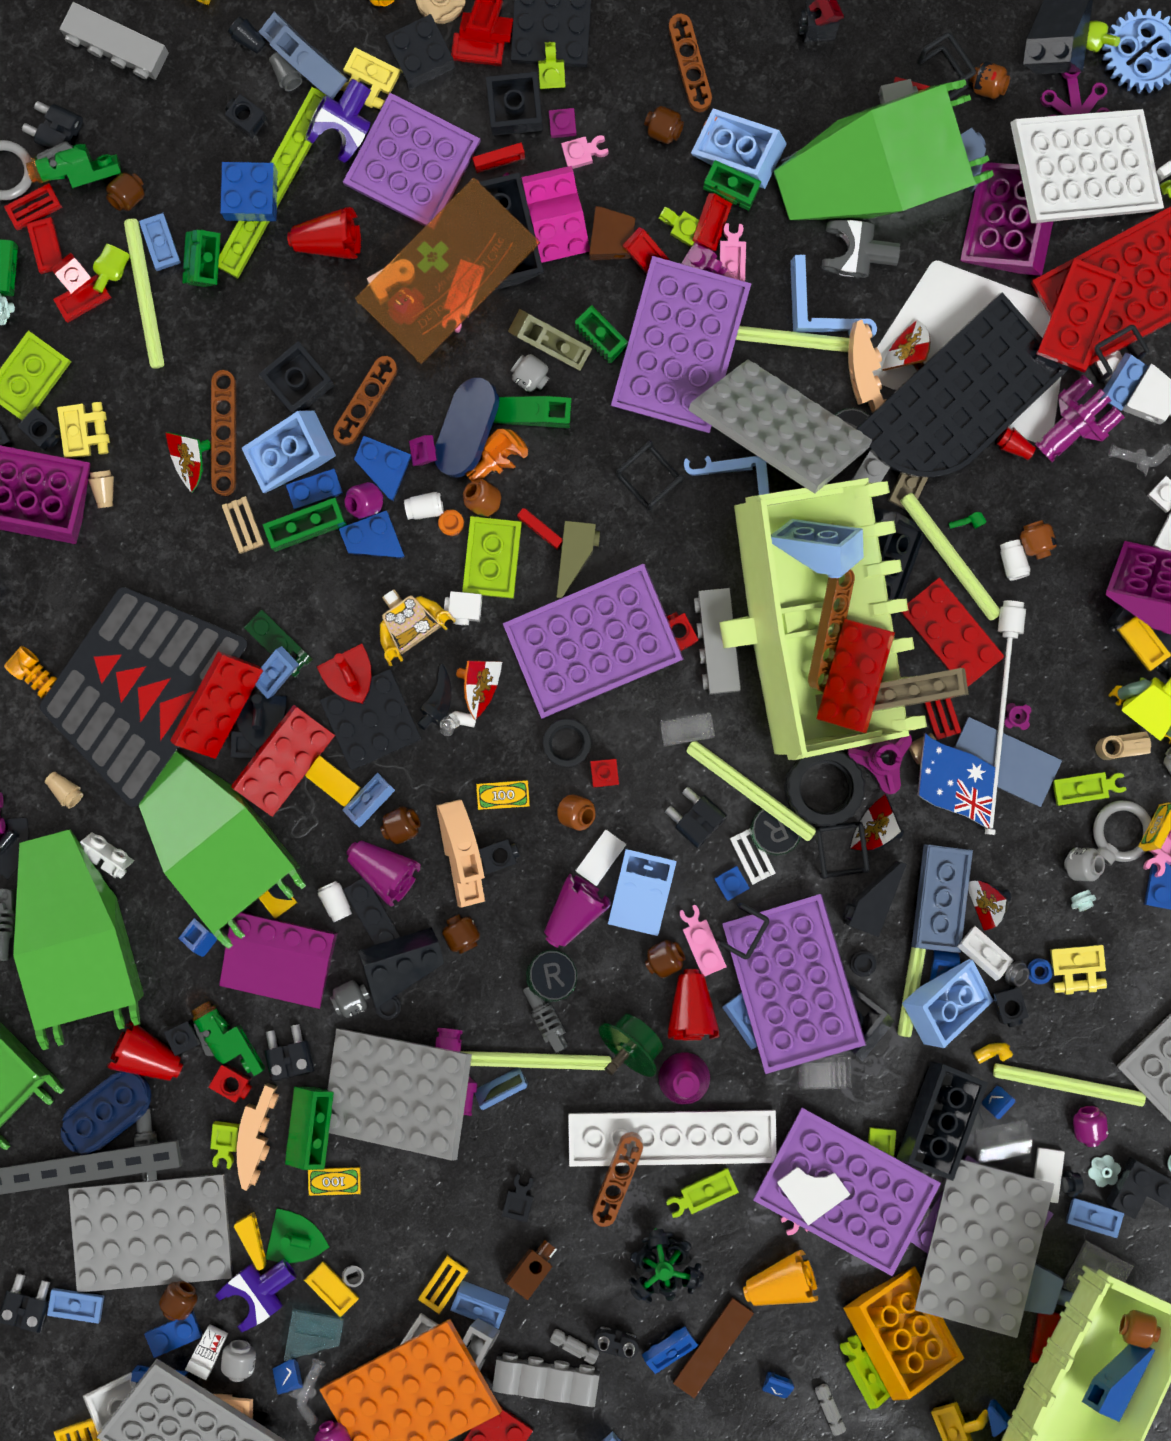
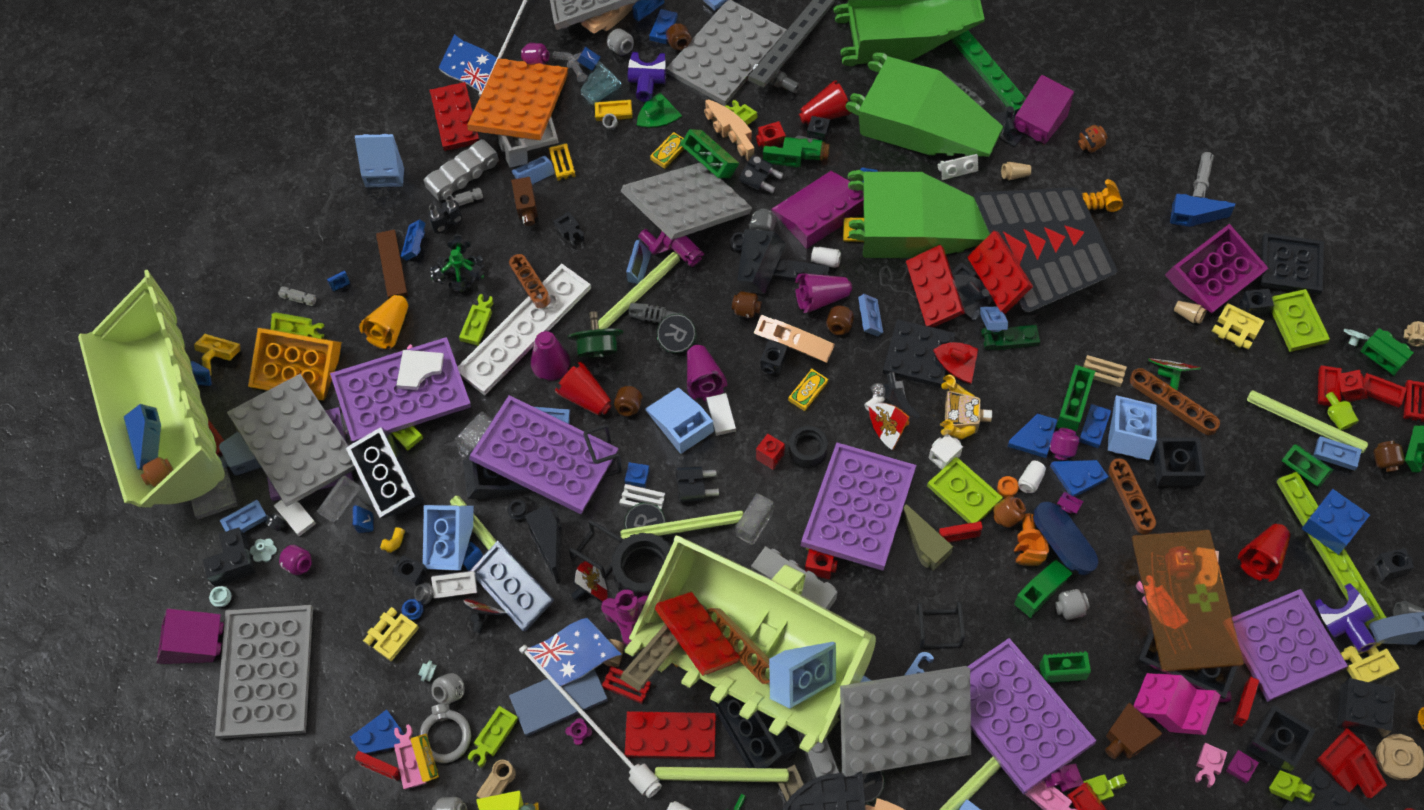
camera: 130 degrees right, 25 degrees down
dark blue tile [61,1071,151,1154] -> none
white leg [185,1324,228,1380] -> none
yellow slope [234,1212,266,1271] -> none
yellow slope [305,755,361,807] -> none
olive slope [508,309,592,371] -> none
dark orange head [557,794,595,831] -> none
red tile [622,227,670,274] -> none
bright pink plate [680,904,726,976] -> none
yellowish green axle [993,1063,1146,1106] -> none

